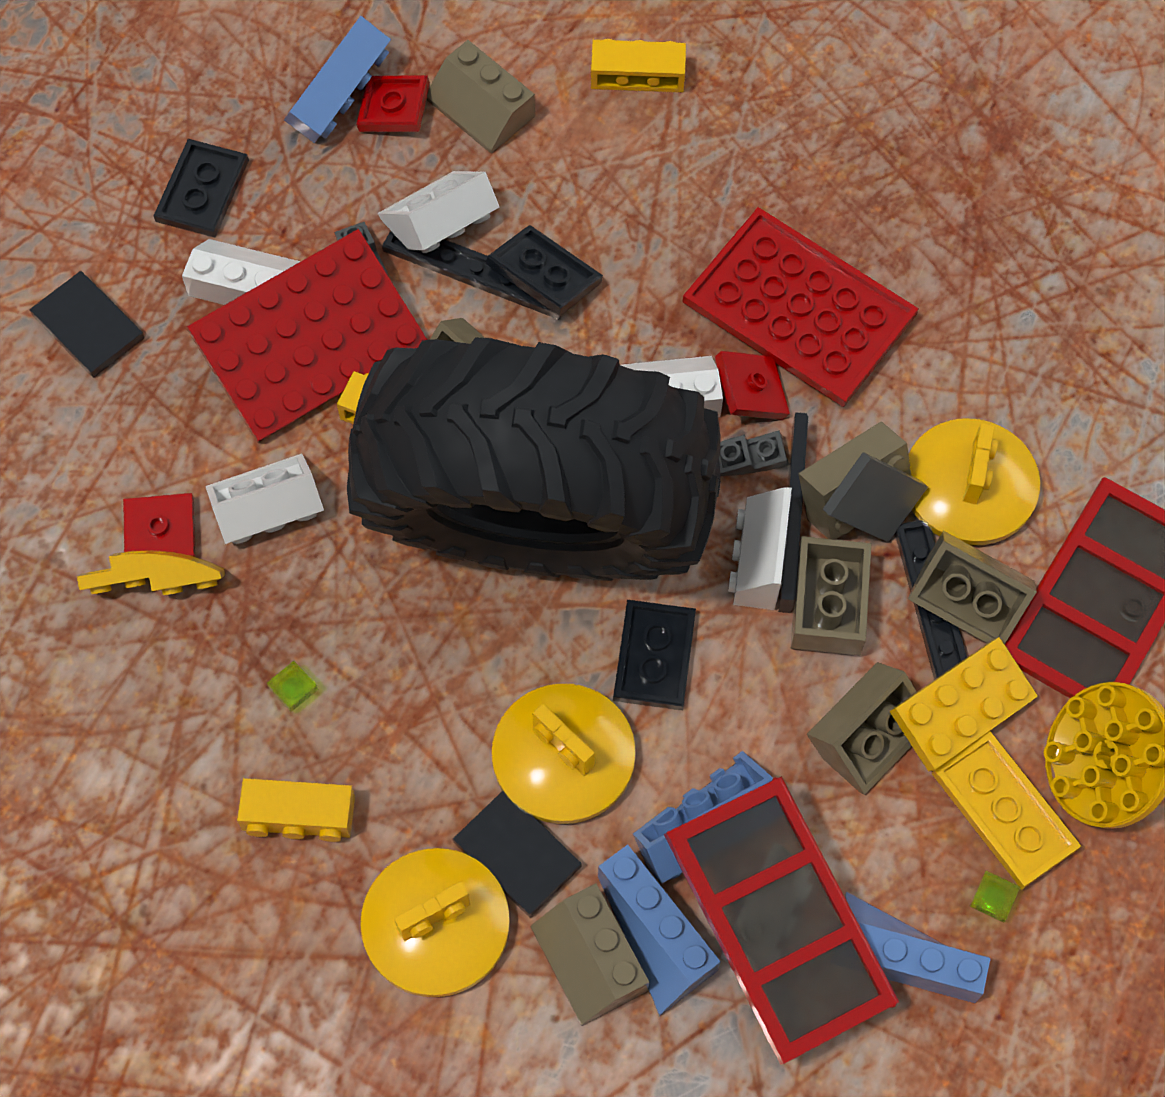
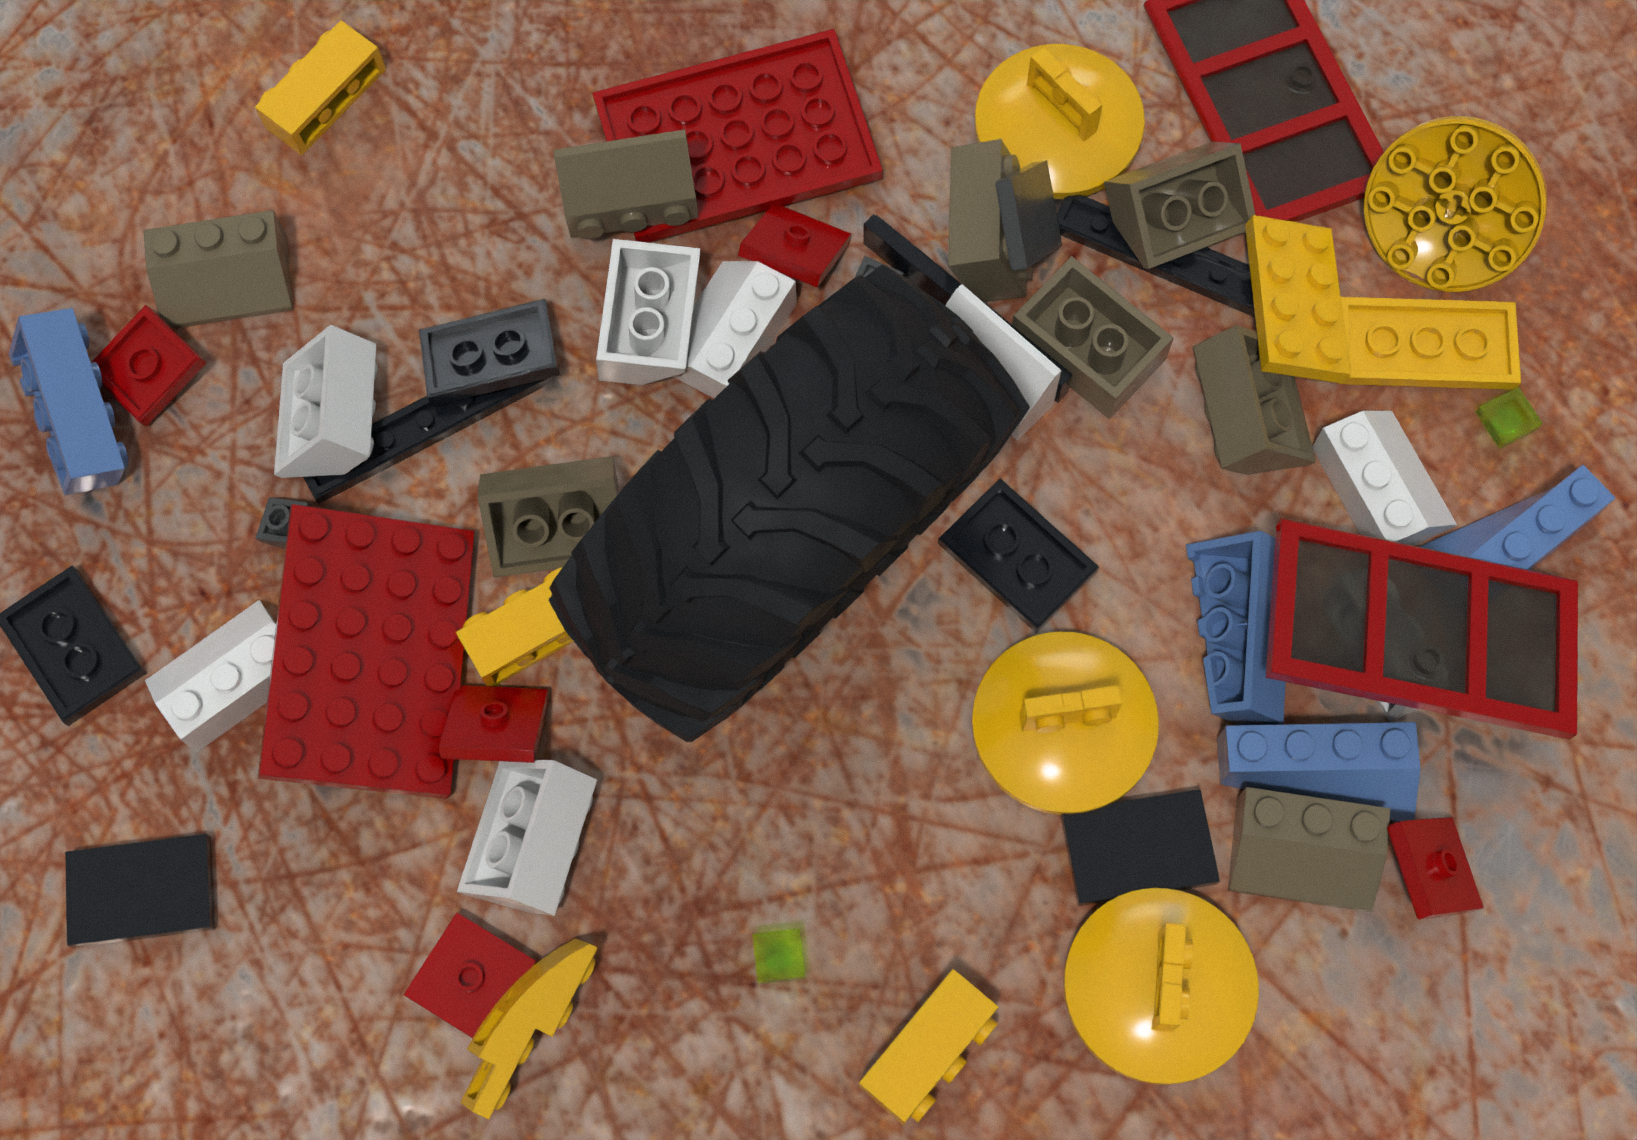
camera: 50 degrees left, 5 degrees up
none -> red plate [439,685,549,763]
none -> dark tan slope [553,130,699,239]
none -> white slope [596,239,700,385]
none -> white slope [1312,411,1457,546]
none -> red plate [1387,817,1484,920]

